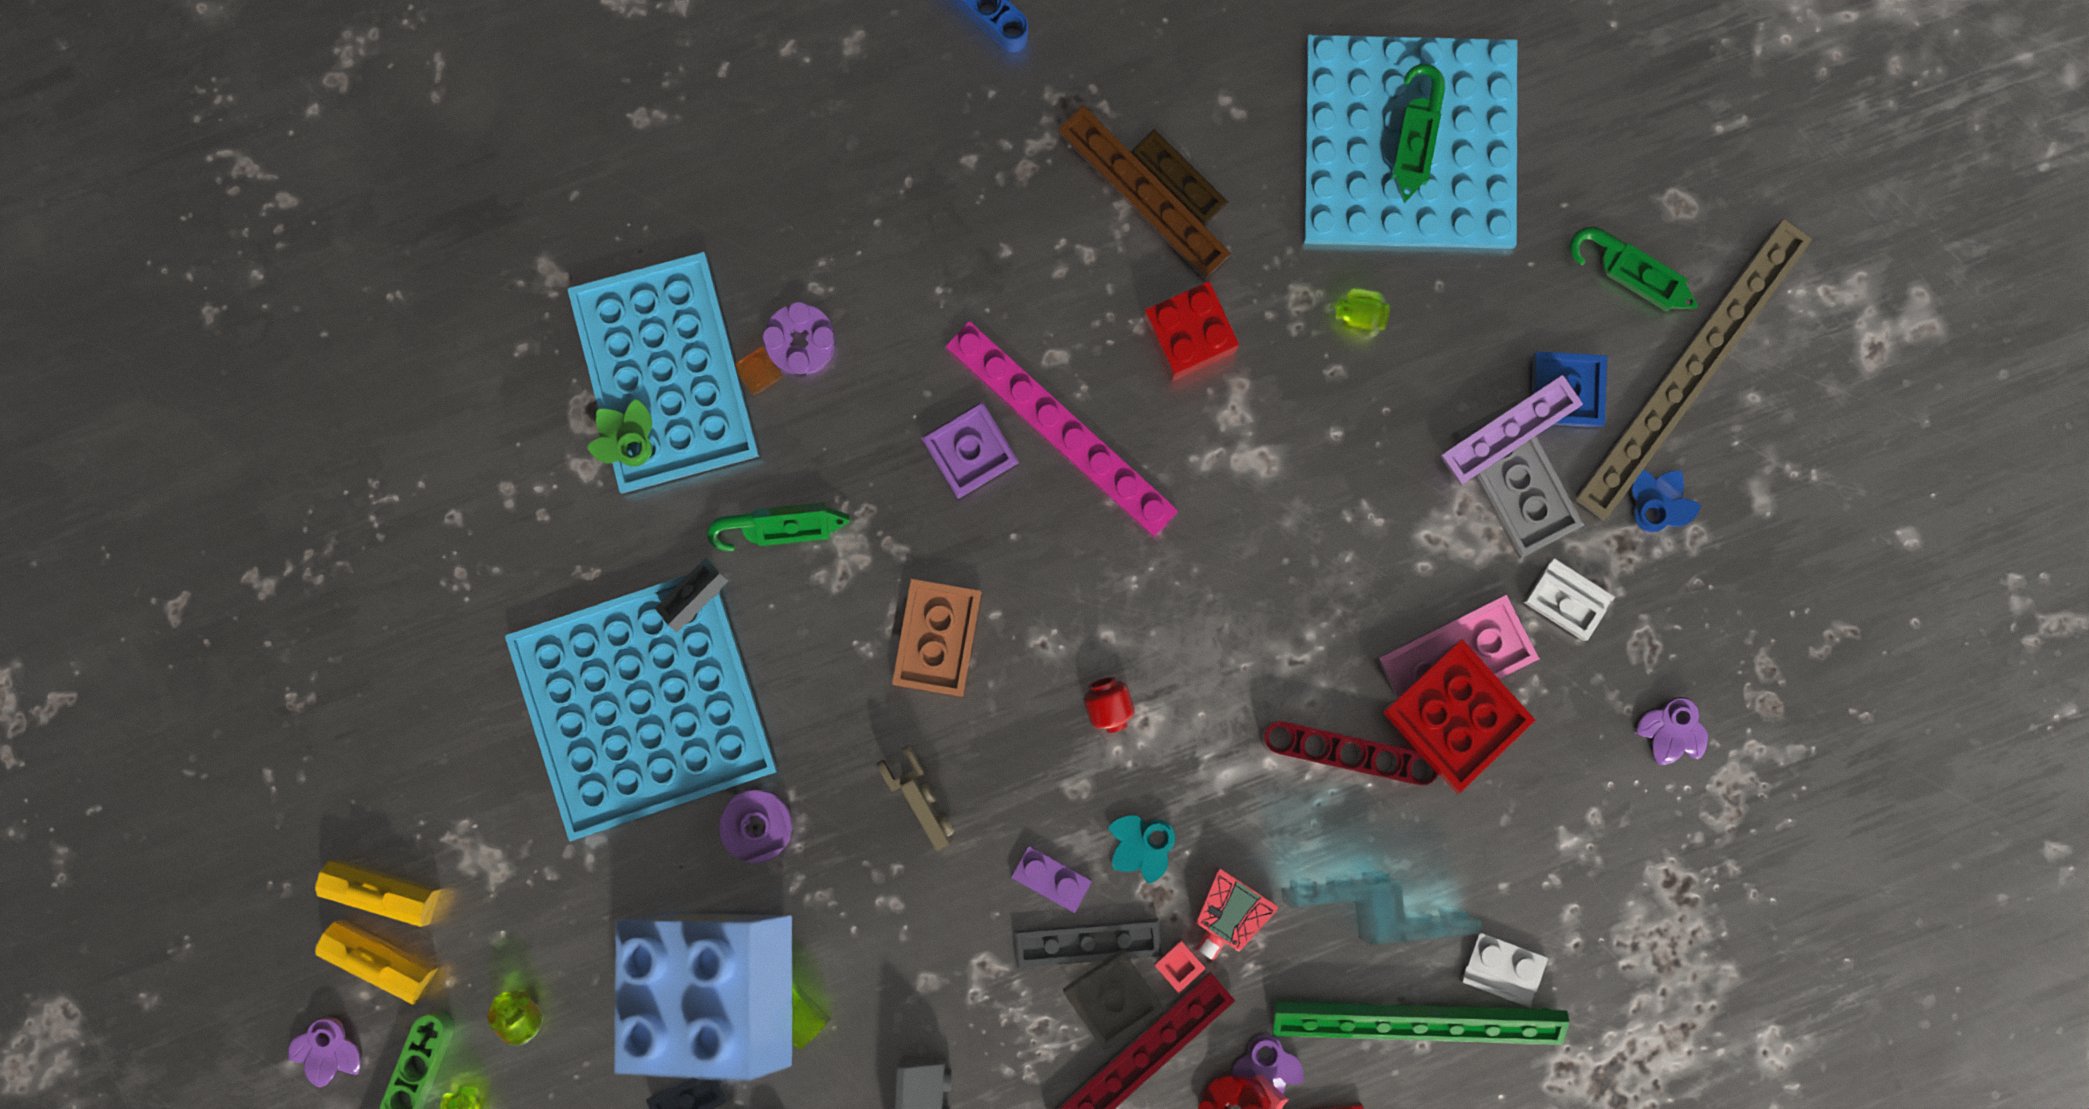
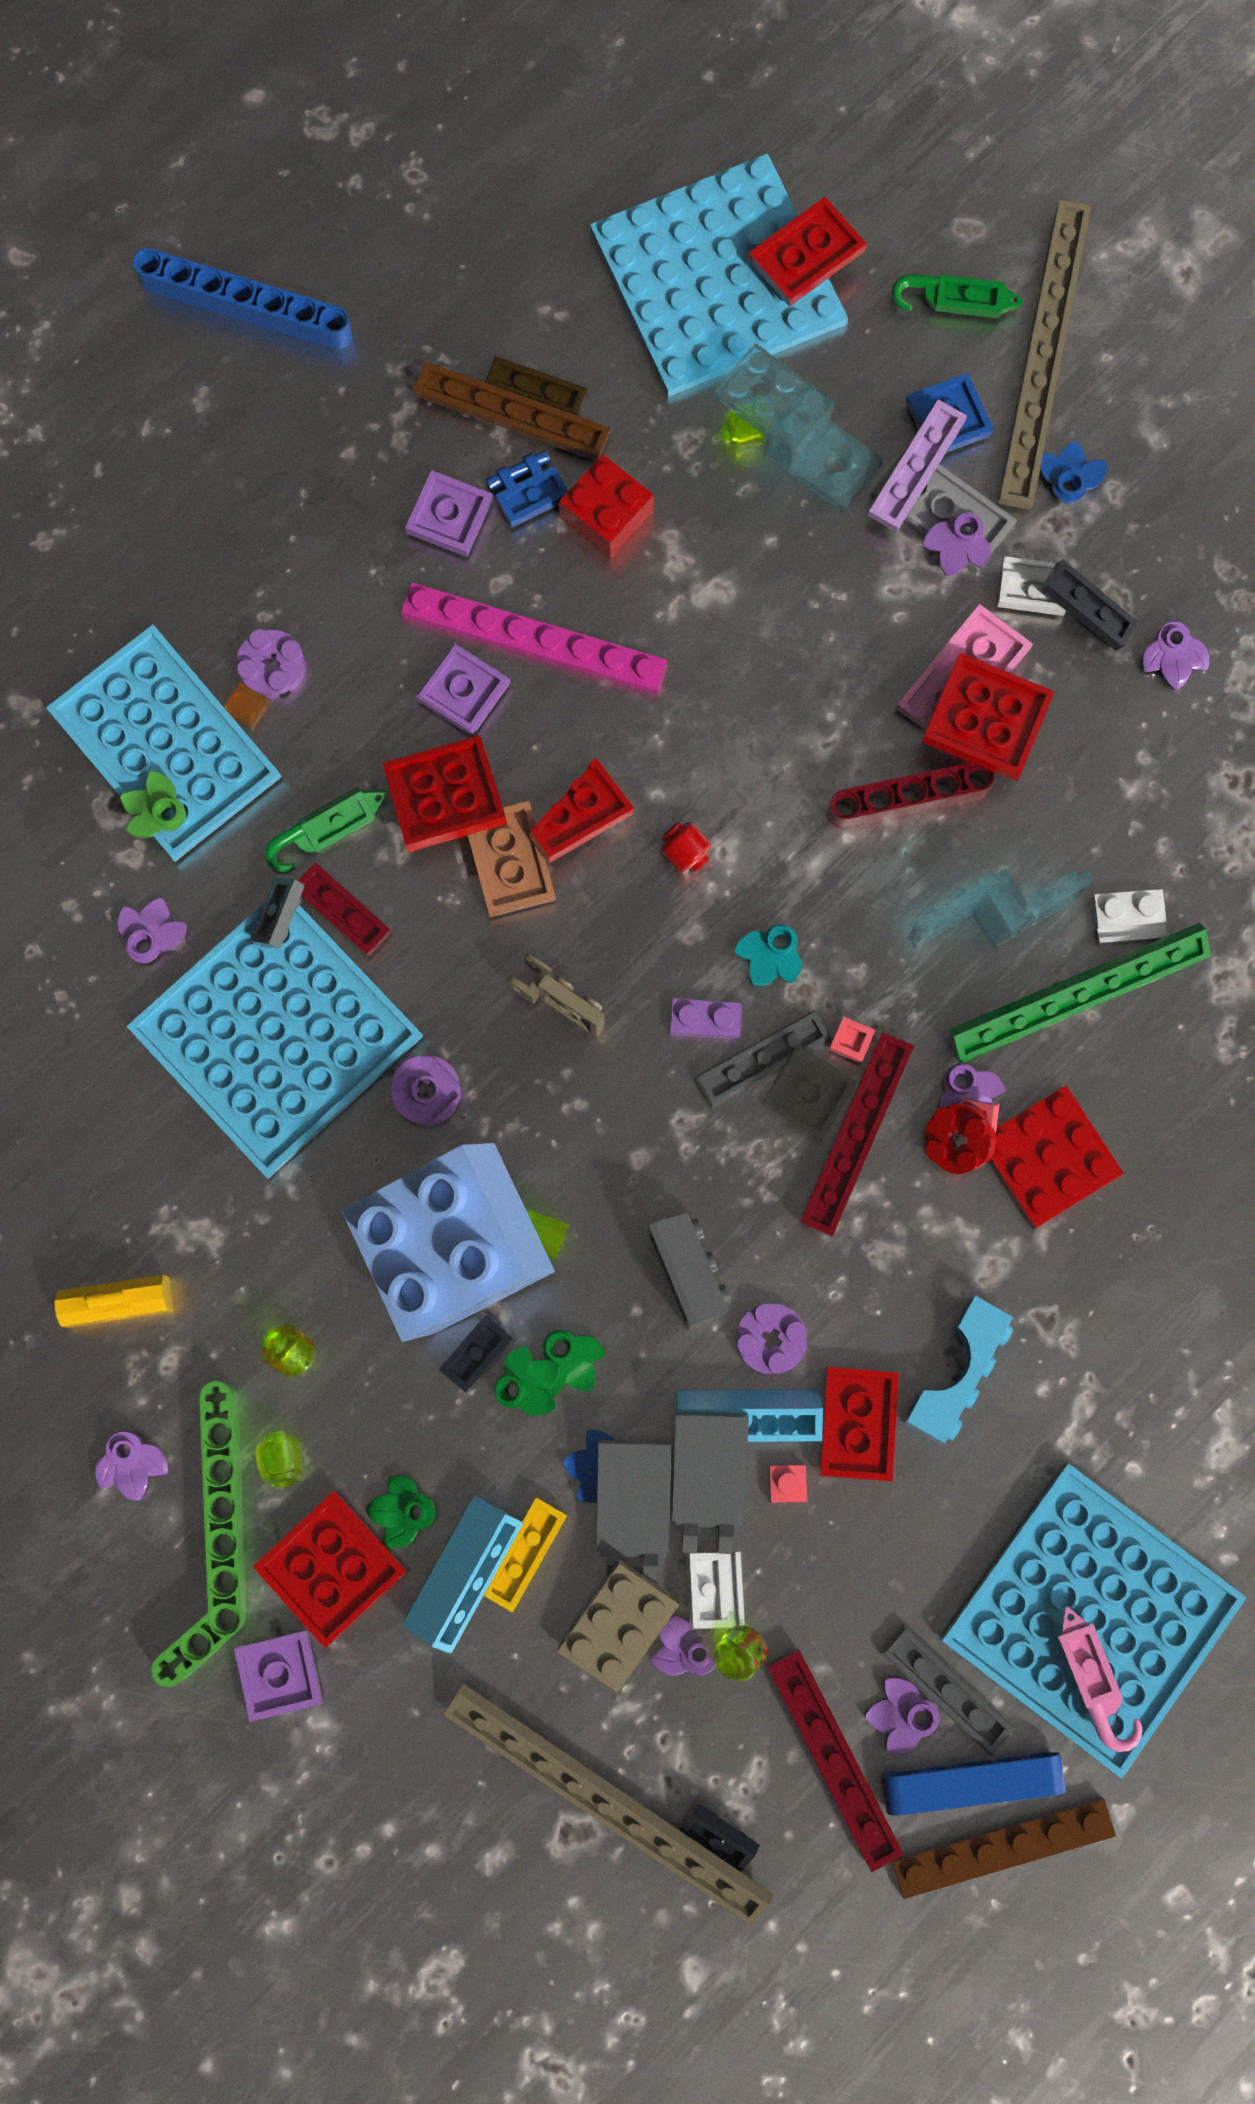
camera: 25 degrees left, 5 degrees down
yellow piece [316,919,438,1005] -> none
torso [1194,867,1278,960] -> none
green plate [1391,64,1445,203] -> none
none -> medium lavender plate [117,898,187,963]
none -> dark red plate [298,862,392,958]
none -> red plate [382,735,507,853]
none -> medium lavender plate [405,470,493,557]
none -> blue plate [485,450,569,528]
none -> red wing [530,757,635,863]
none -> clear light blue bracket [714,343,884,512]
none -> red plate [748,197,867,307]
none -> medium lavender plate [923,512,991,576]
none -> black plate [1041,559,1138,651]

